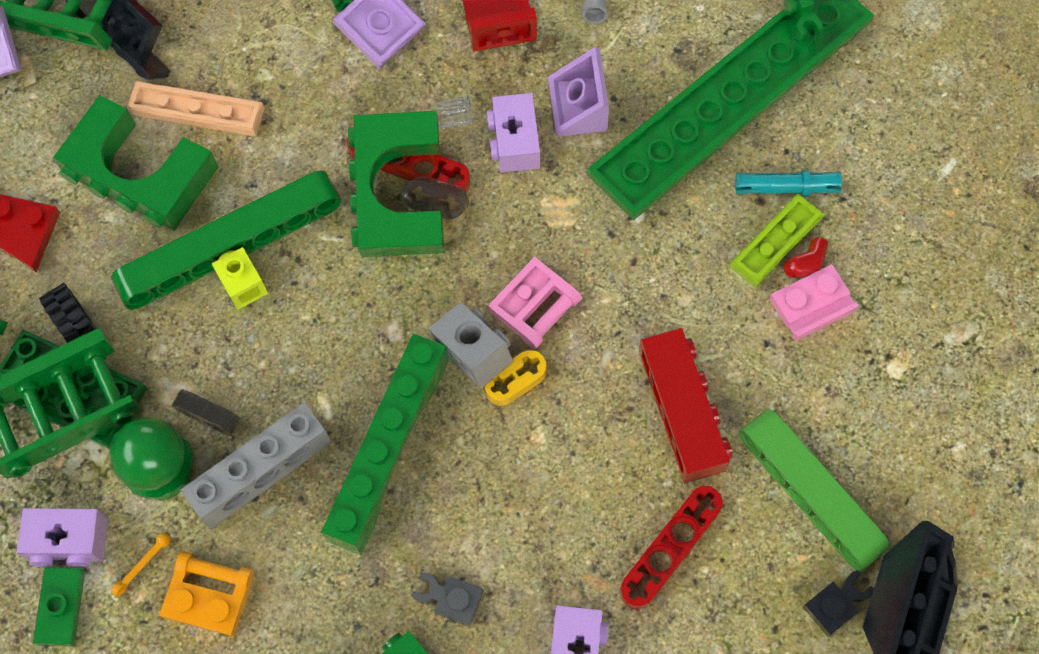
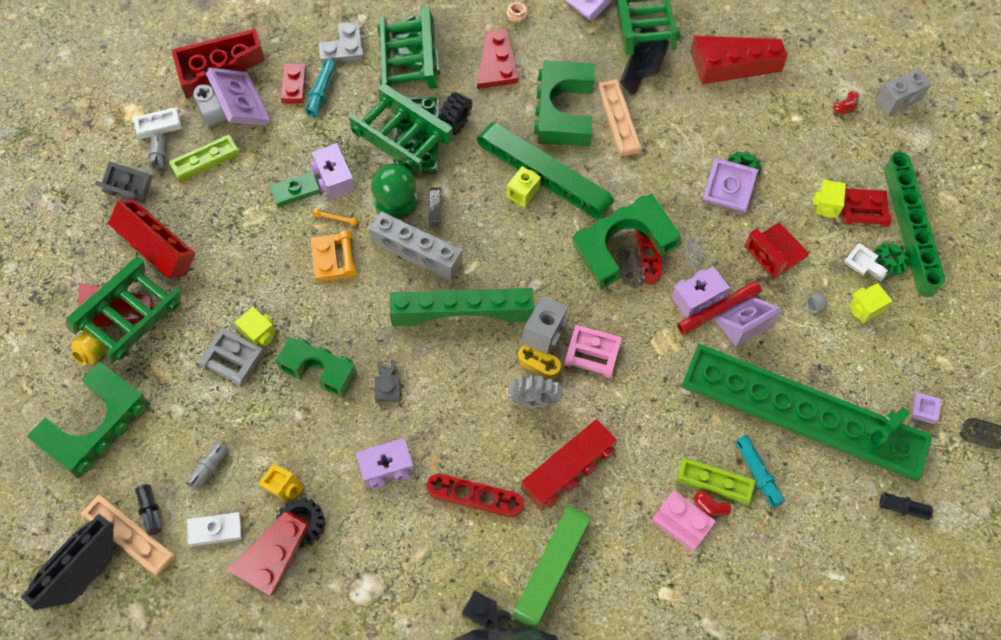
camera: 60 degrees right, 5 degrees down
none -> light grey gear [508,375,562,409]
none -> red piece [677,280,762,335]
none -> black axle [879,492,933,520]

